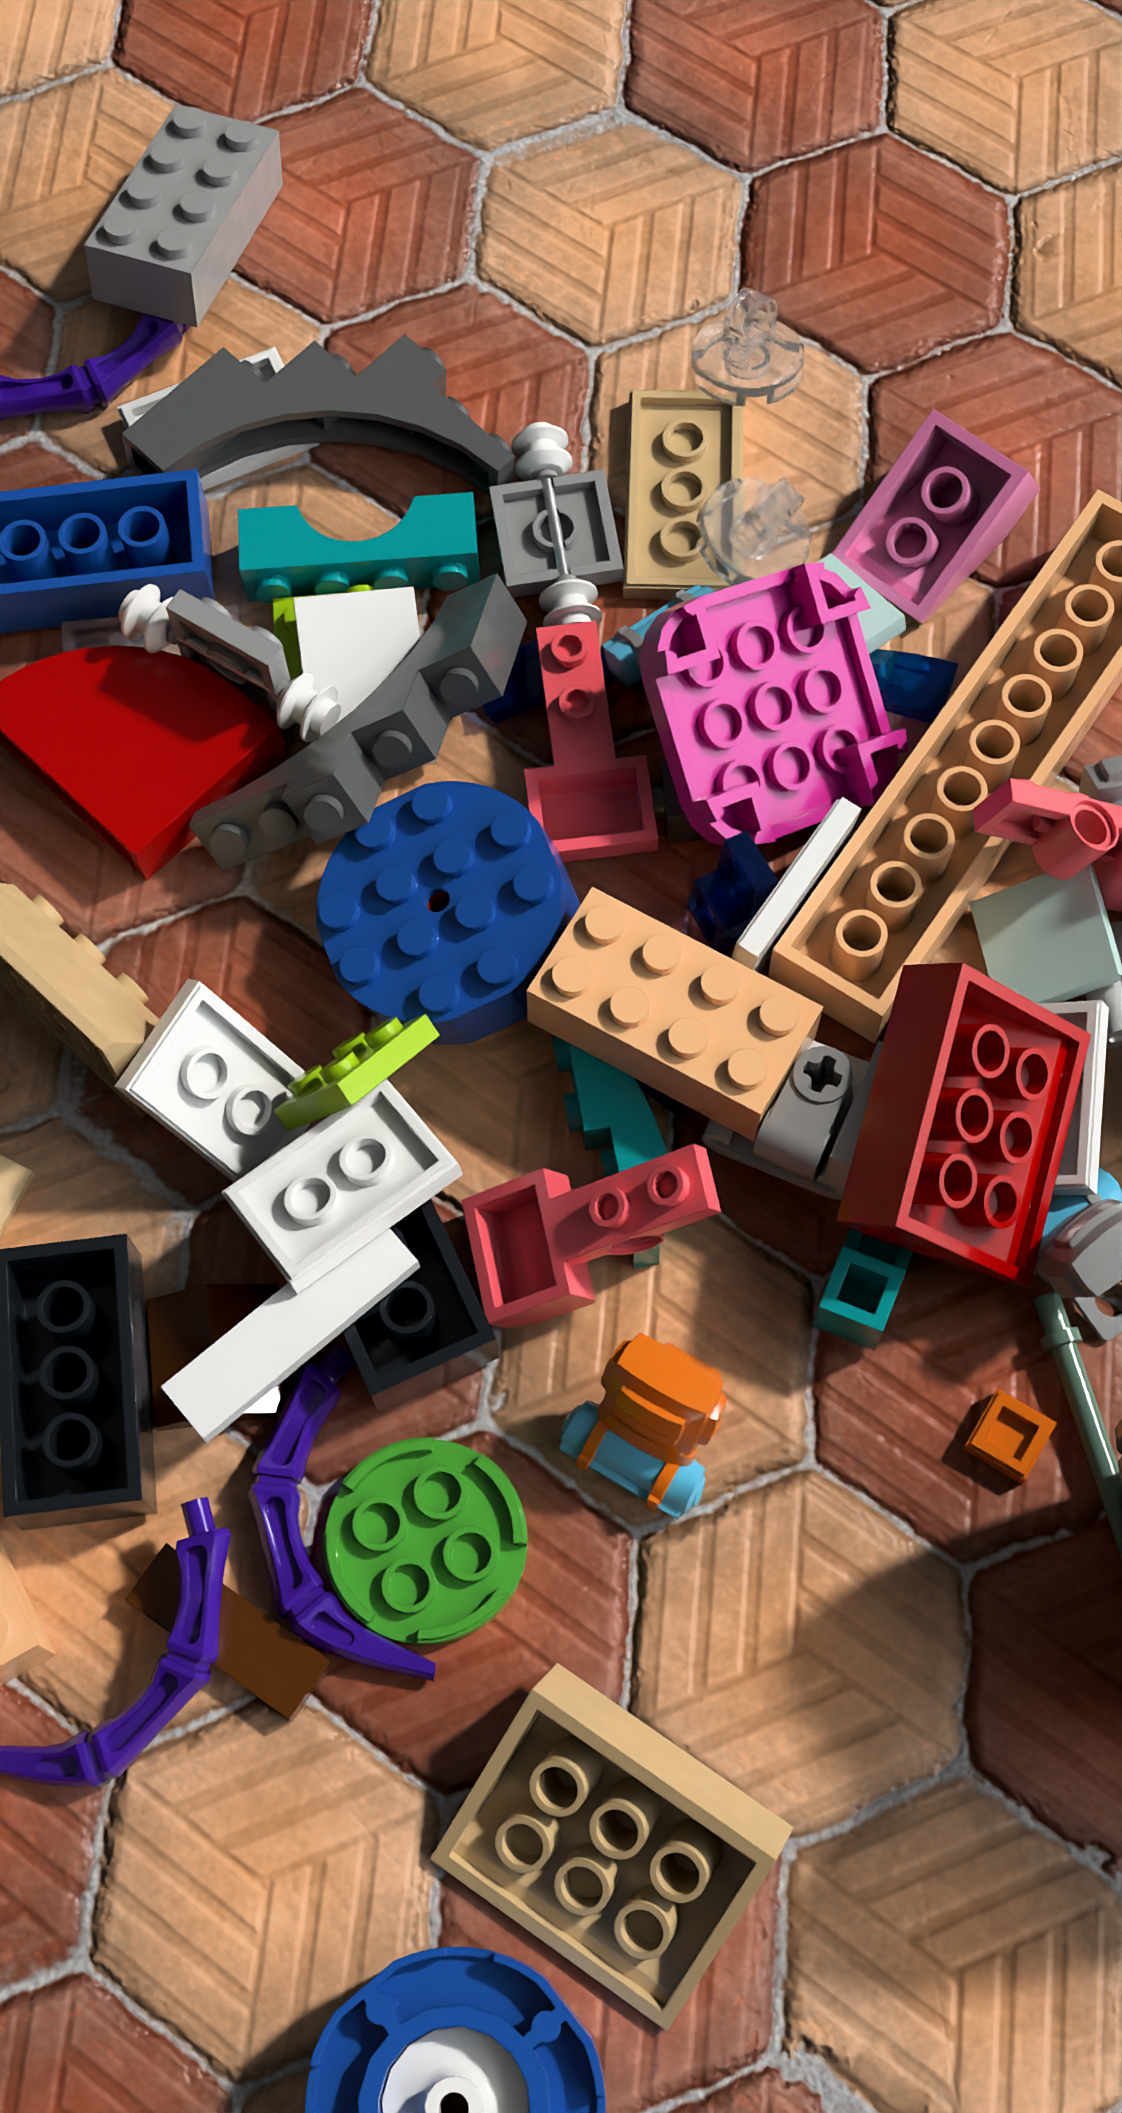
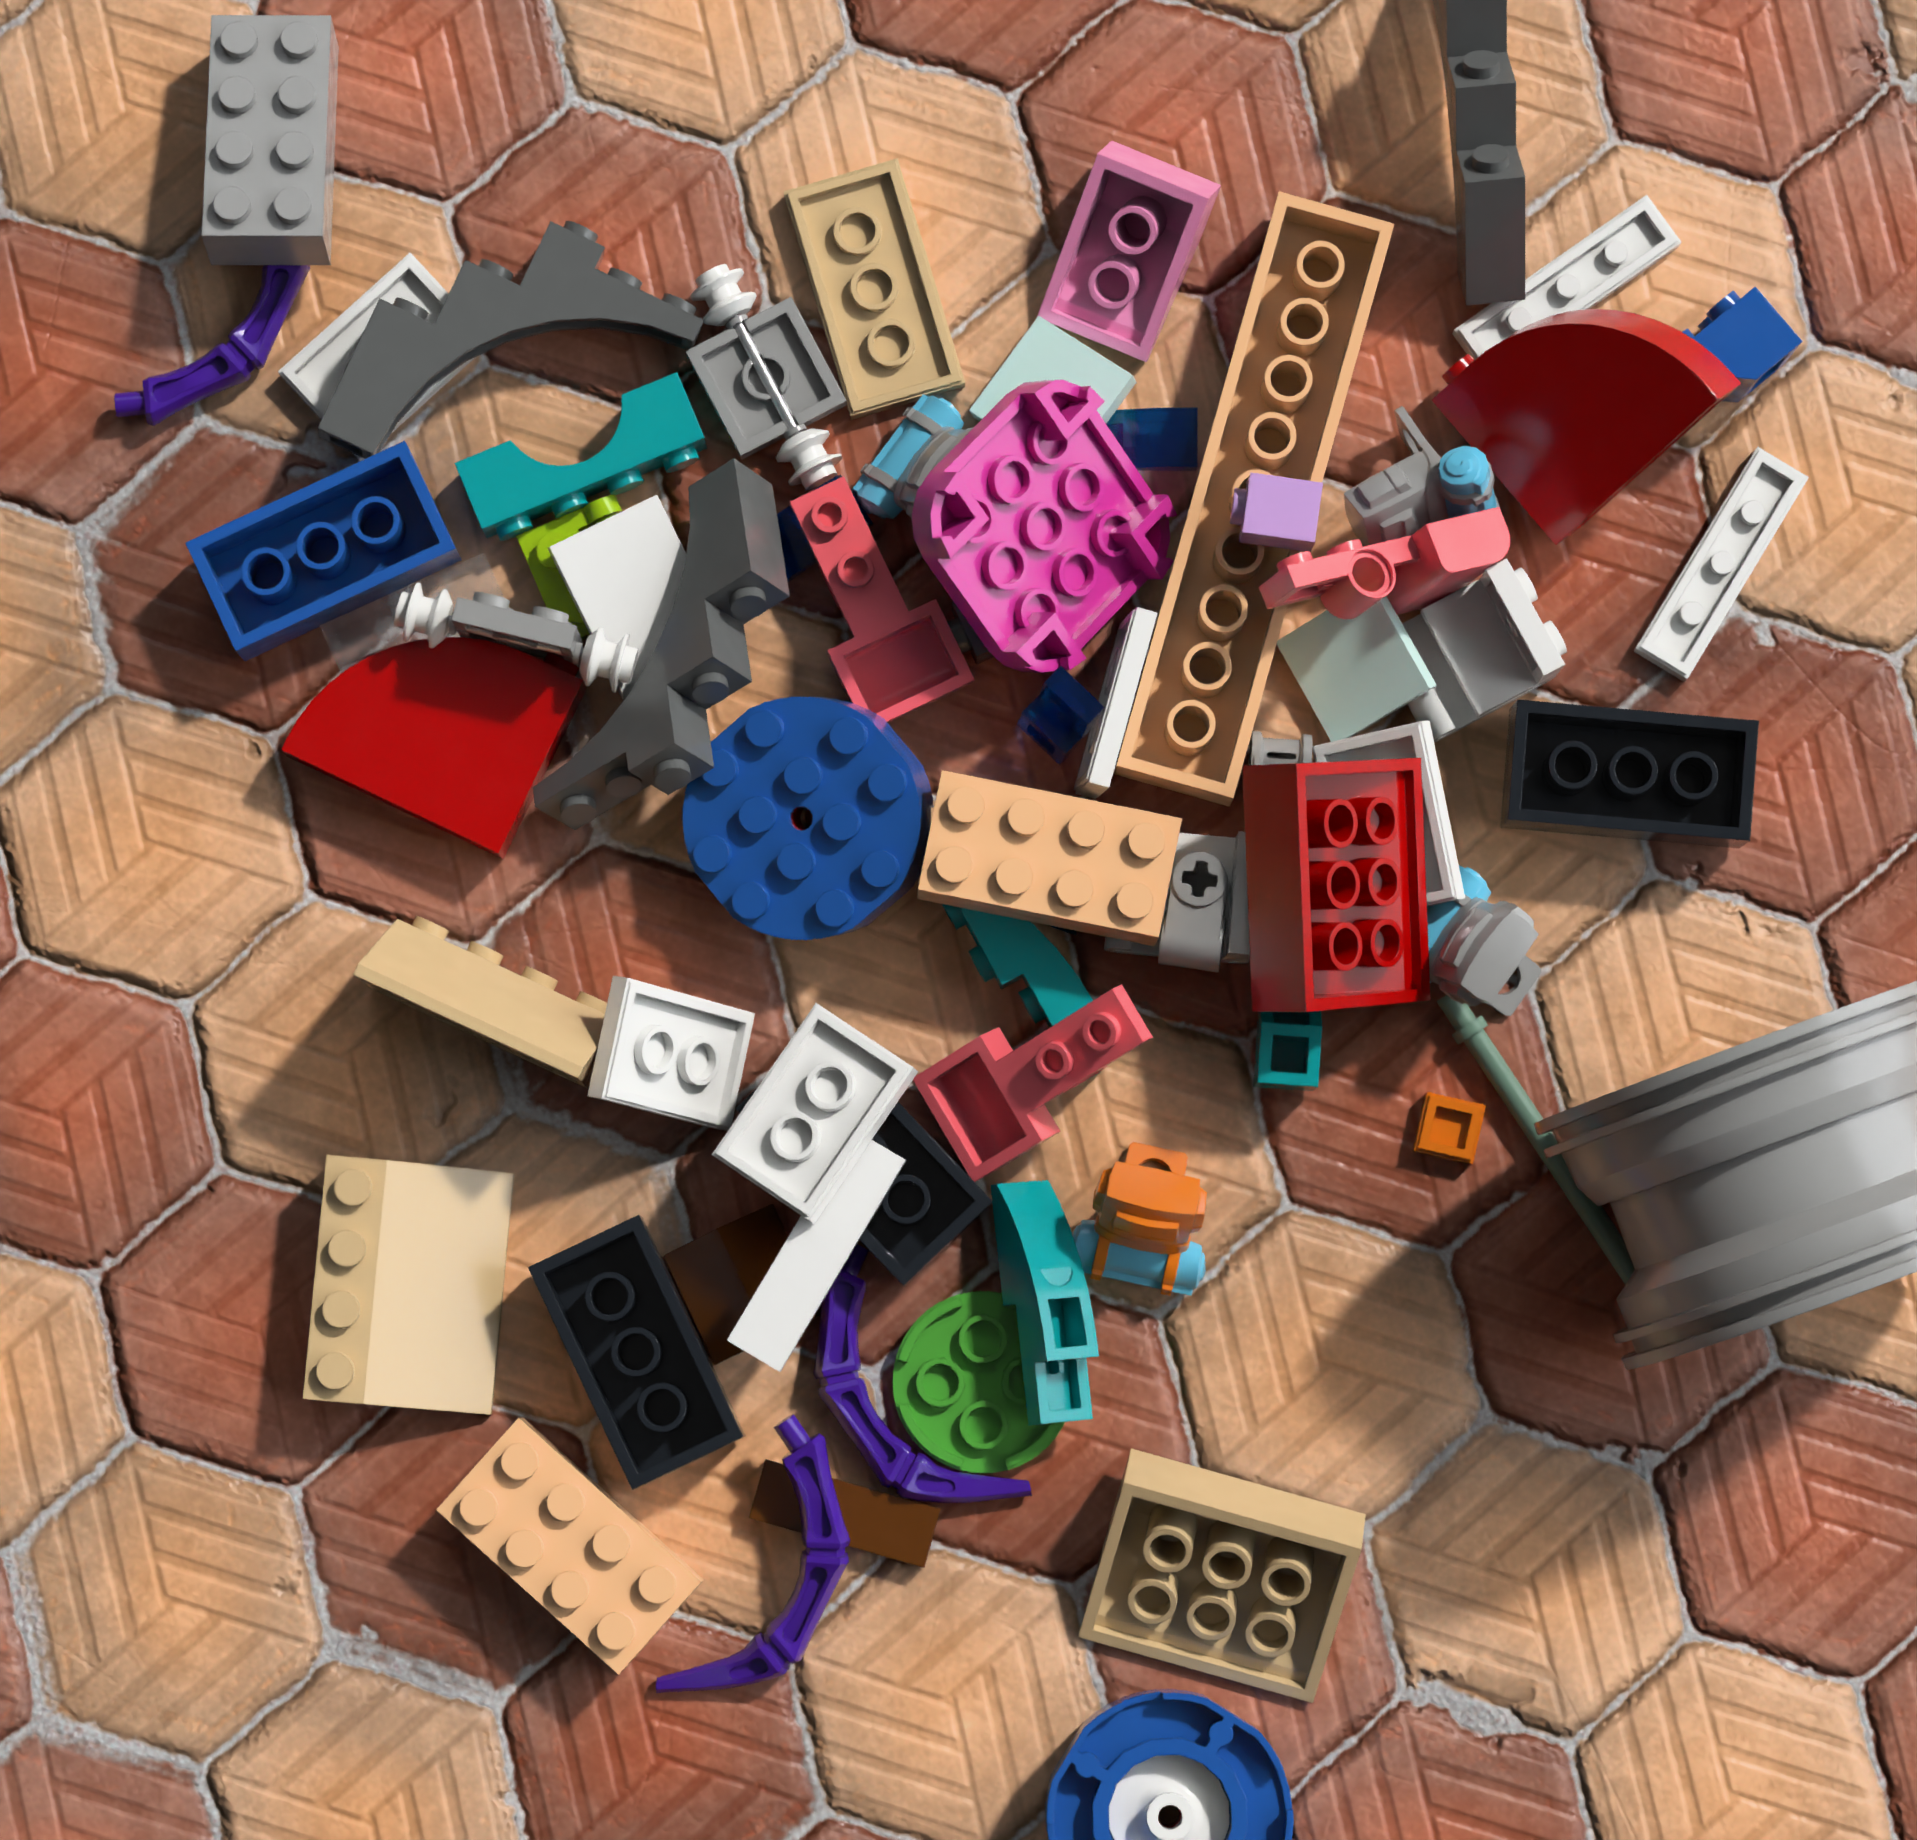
camera: 25 degrees left, 15 degrees up
lime plate [273,1014,440,1131] -> none
clear tile [691,287,804,406] -> none
clear tile [696,477,812,586] -> none
none -> teal slope [991,1180,1099,1426]
none -> lavender brick [1230,472,1323,552]

